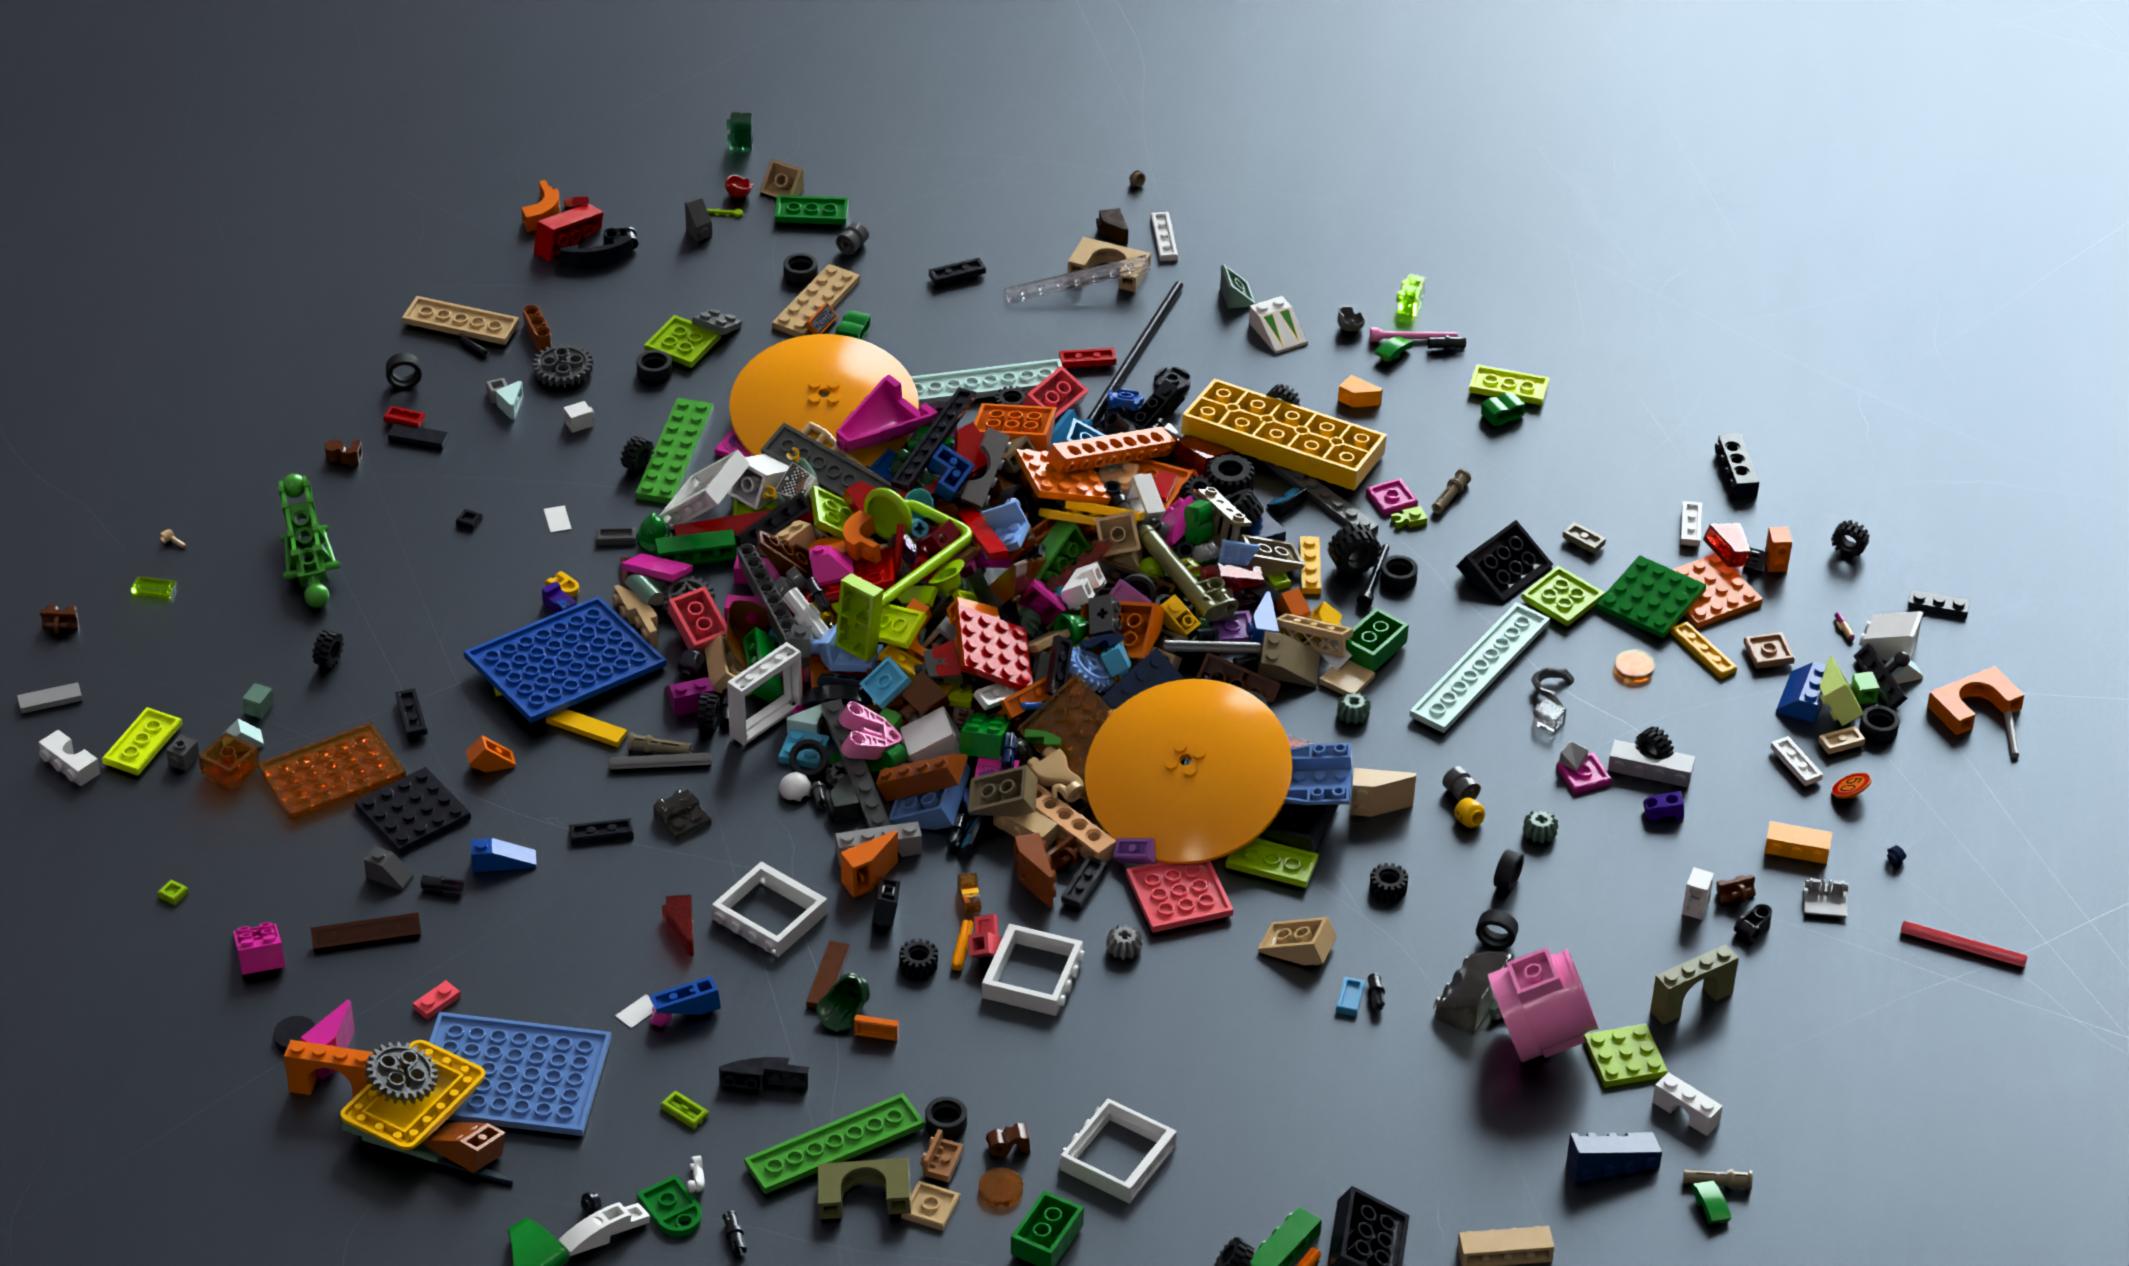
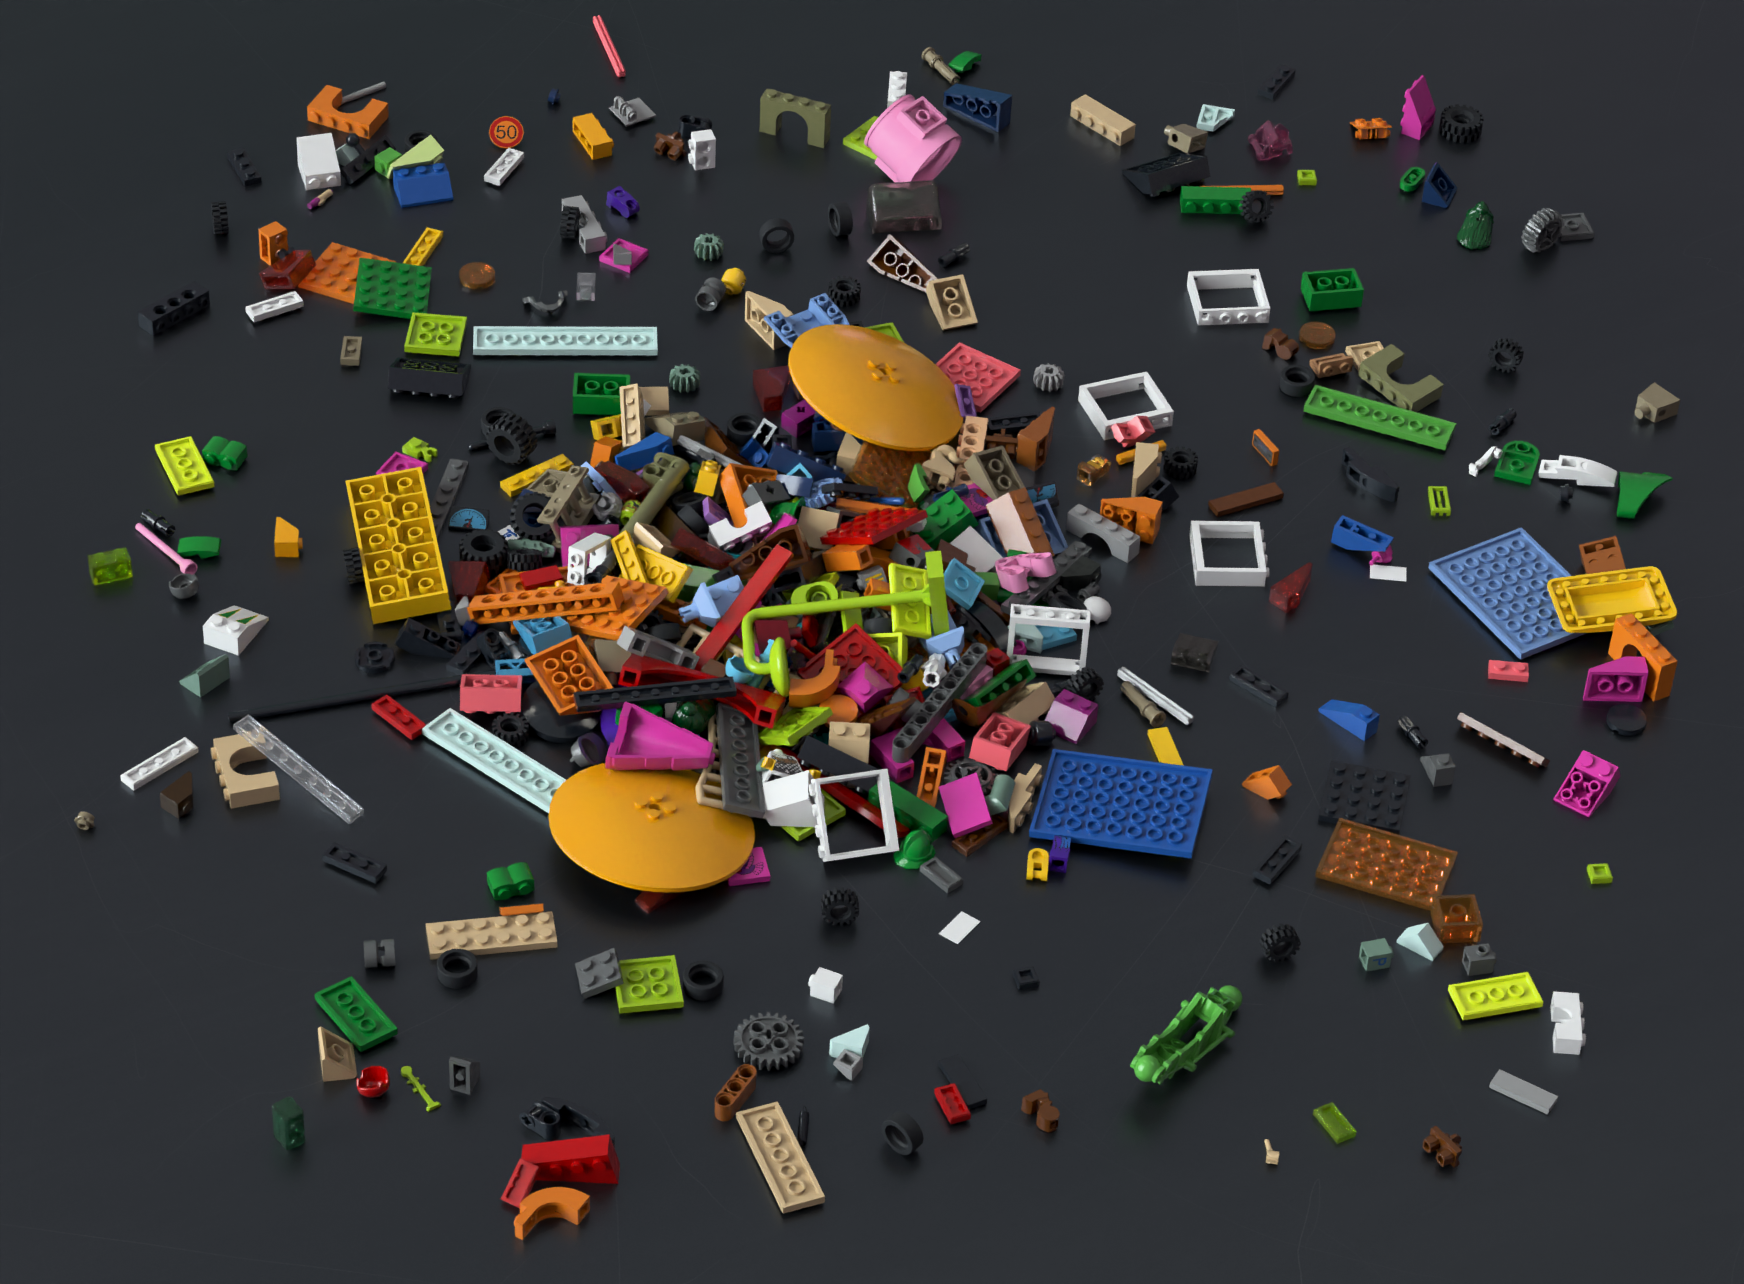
camera: 130 degrees left, 0 degrees up
dark grey gear [364,1041,438,1105] -> none
bright green plate [636,398,714,504] -> none
dark grey brick [786,625,813,658] -> none
dark green hair [816,973,870,1032] -> none
blue brick [928,443,975,502] -> none
blue plate [1107,389,1145,411] -> none
green brick [1184,500,1214,545] -> none
dark azure tile [1335,977,1366,1017] -> none
dark tan pin [1431,469,1471,514] -> none
medium nougat plate [1743,632,1795,669] -> none
tan plate [1818,726,1865,755] -> none
none -> reddish brown wedge [867,235,938,292]
none -> orange slope [916,747,947,808]
none -> tan slope [1131,442,1162,497]

